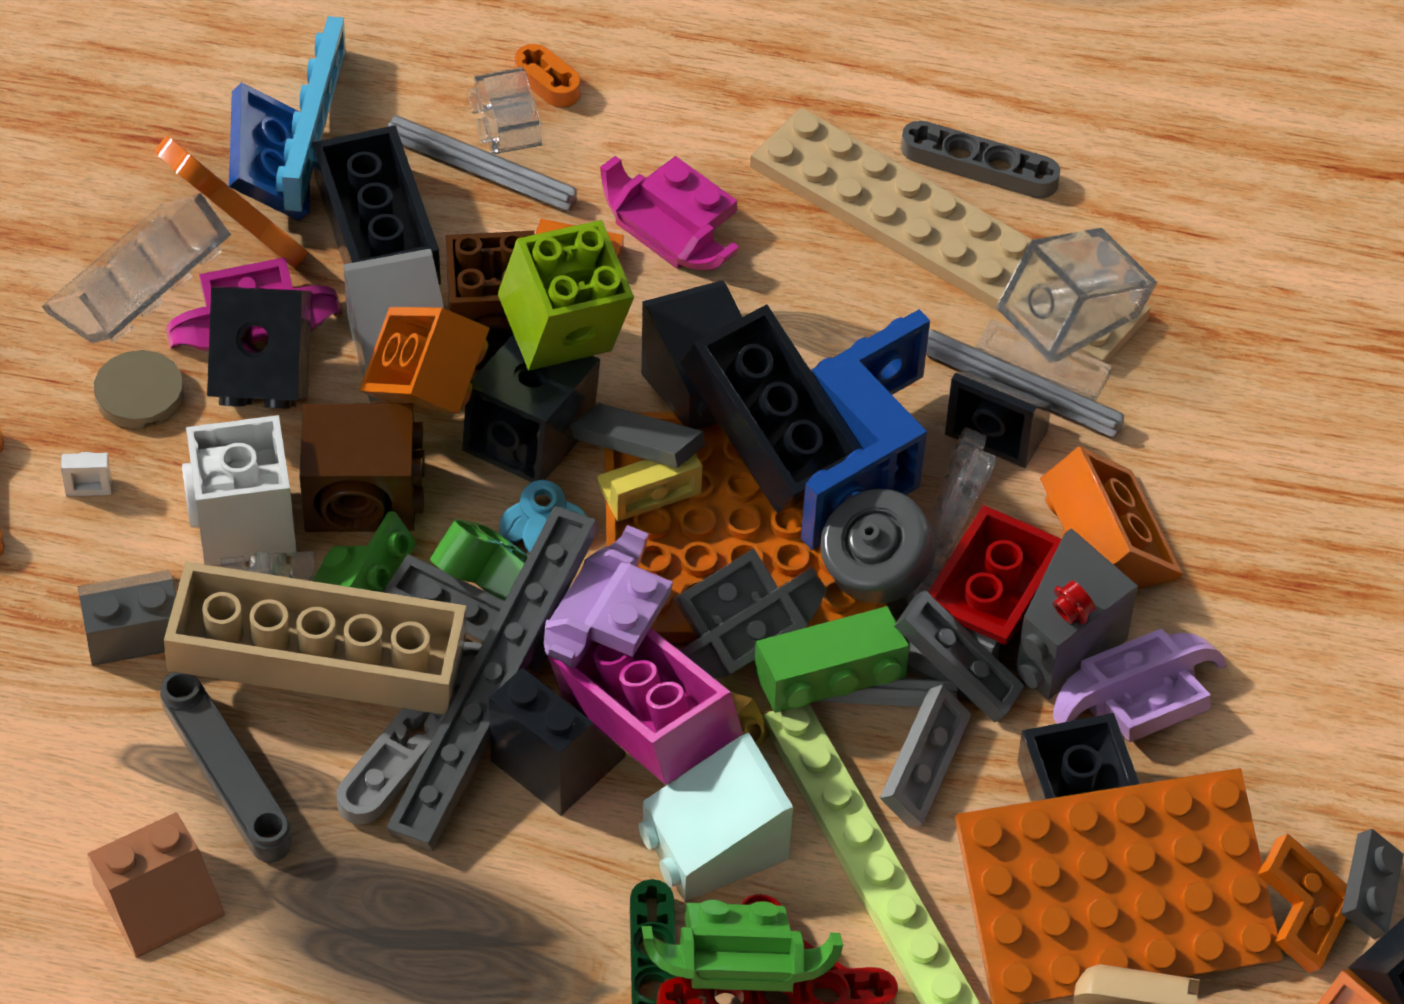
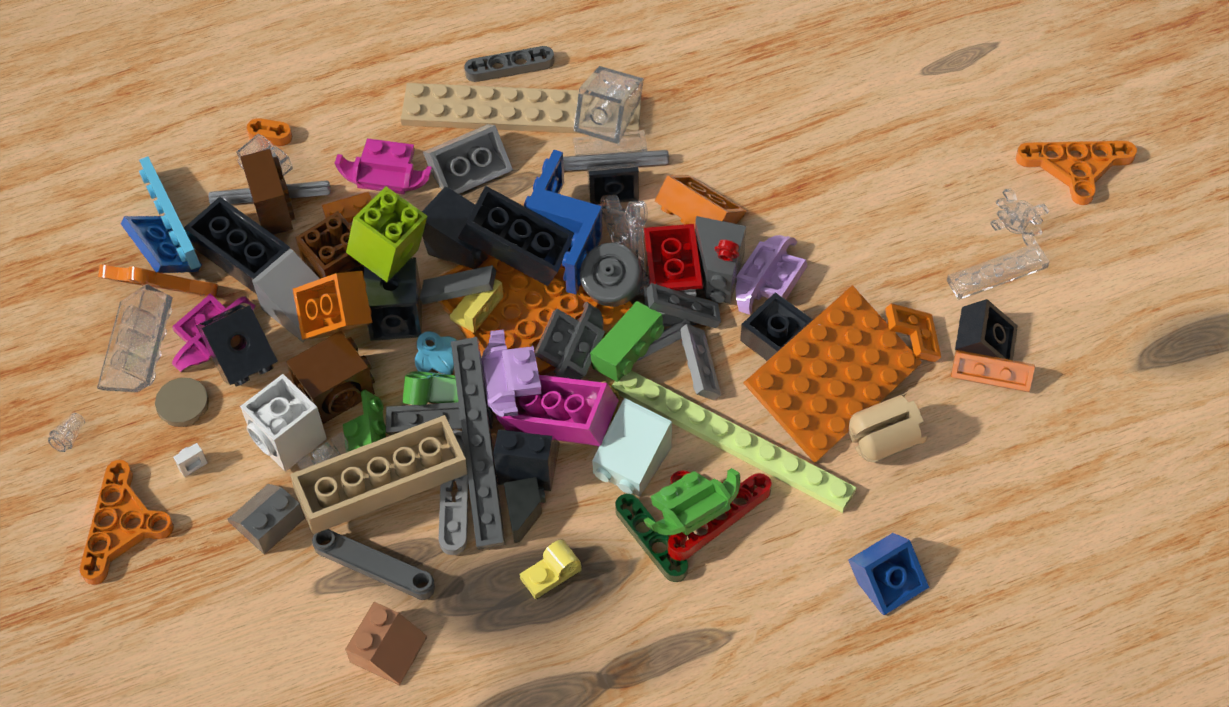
camera: 30 degrees left, 5 degrees up
dark grey plate [1341,829,1404,939] -> none
none -> reddish brown brick [240,149,296,235]
none -> light grey slope [423,124,513,194]
none -> pearl dark grey slope [504,477,546,543]
none -> light yellow plate [520,539,582,599]

